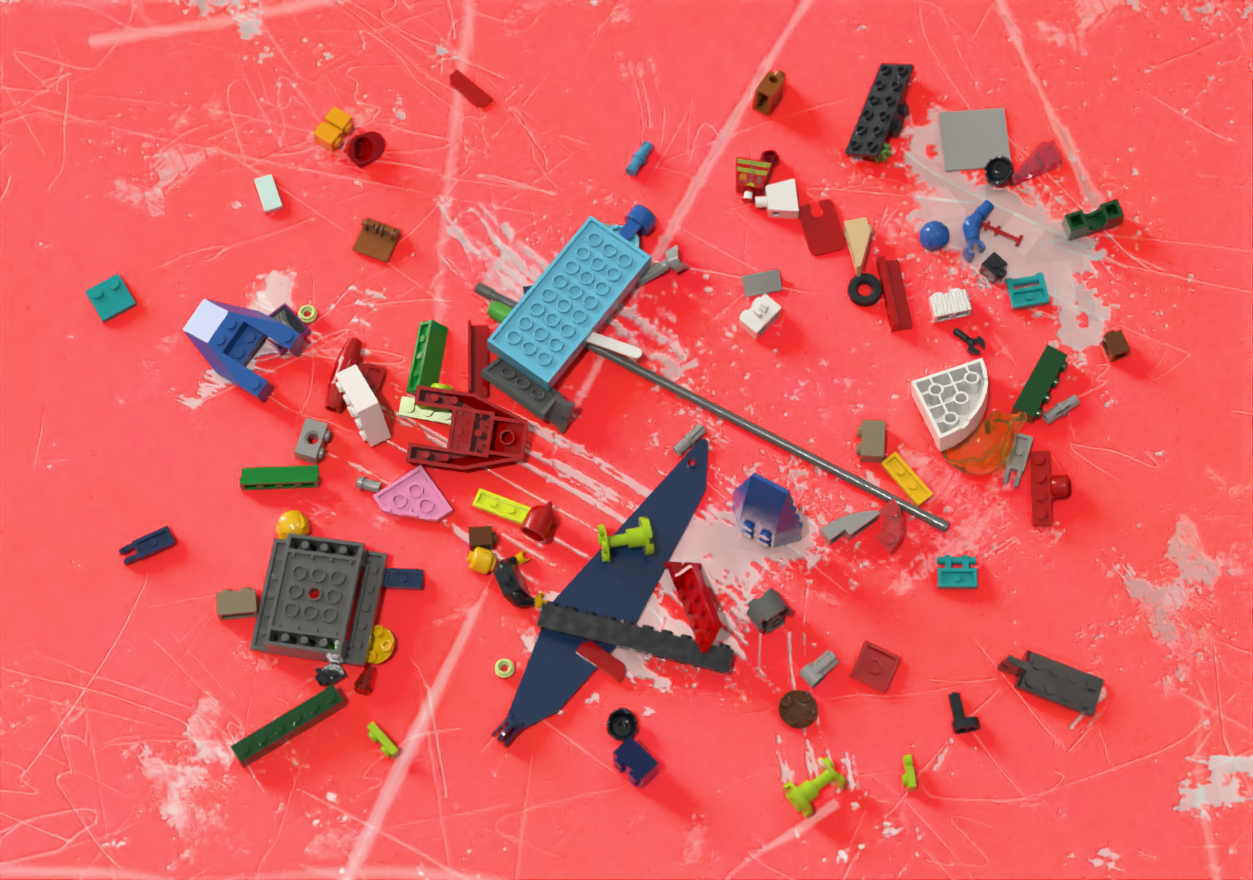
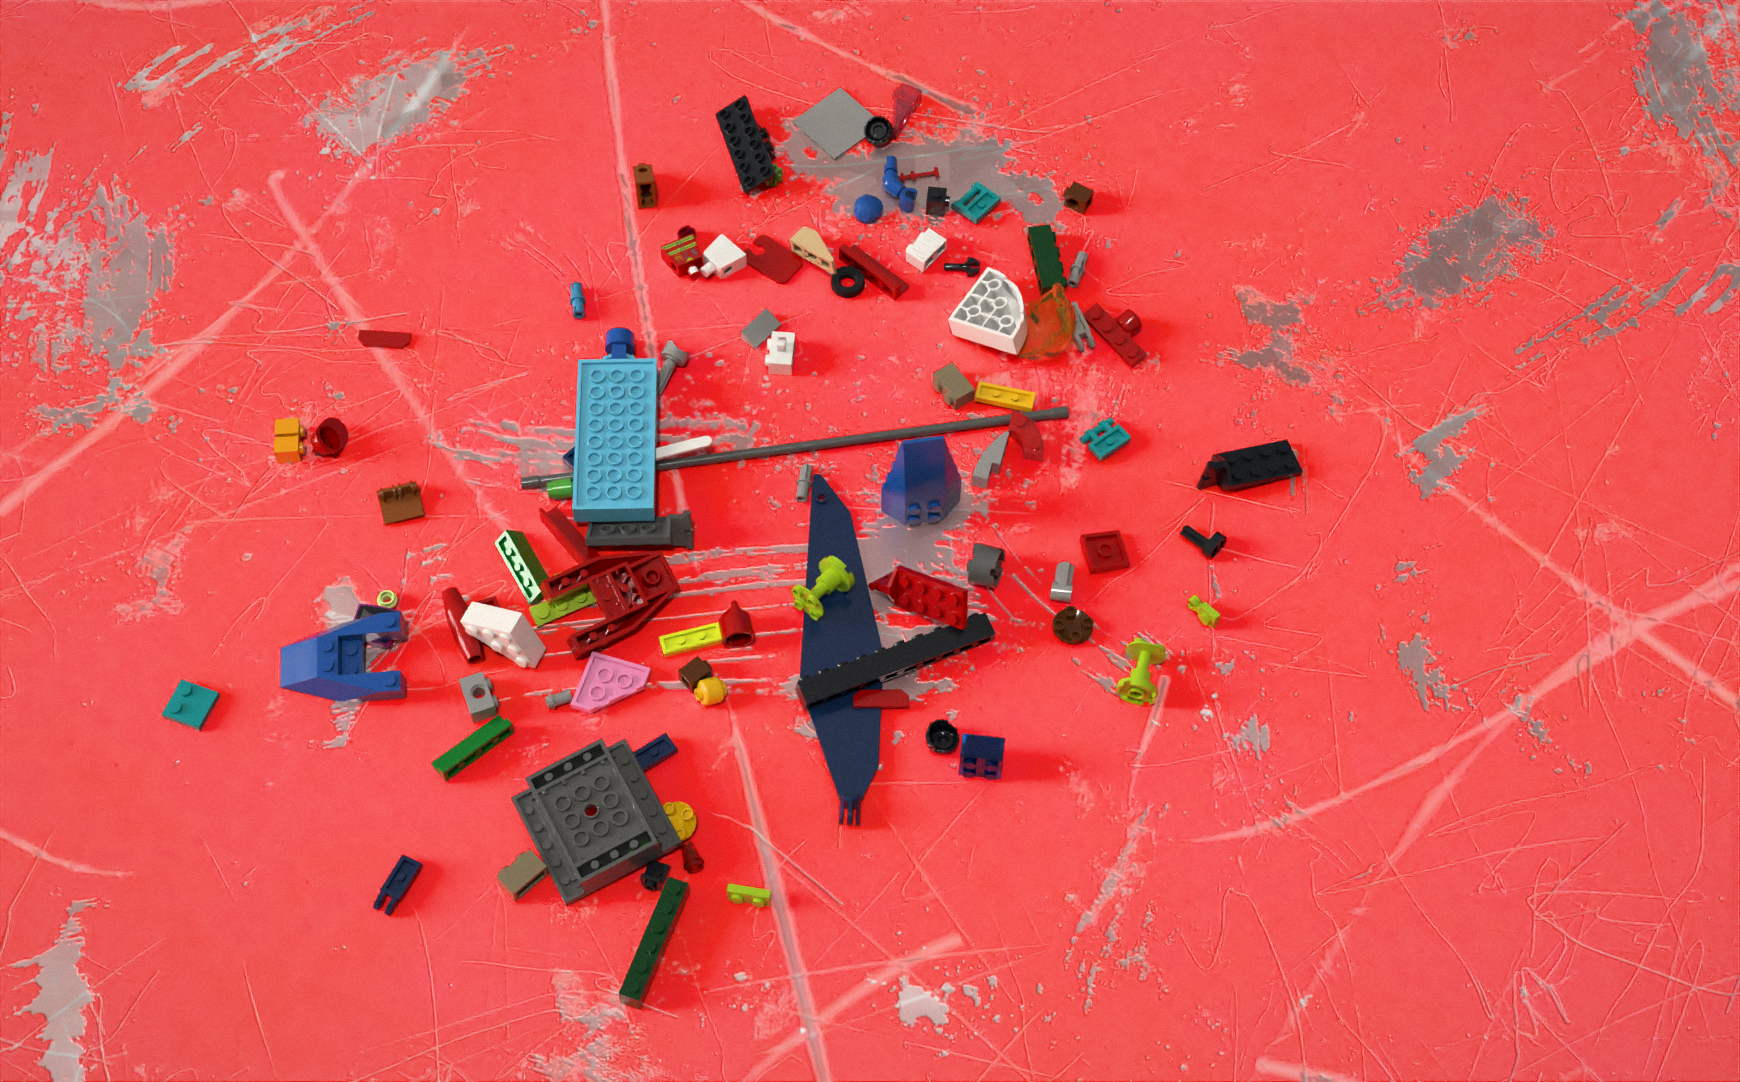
camera: 40 degrees left, 10 degrees down
light aqua tile [254,174,283,214] -> none
yellow hair [275,510,310,540] -> none
black torso [494,550,548,608] -> none
yellowish green plate [495,658,514,678] -> none
dark green arch [1062,199,1124,240] -> none

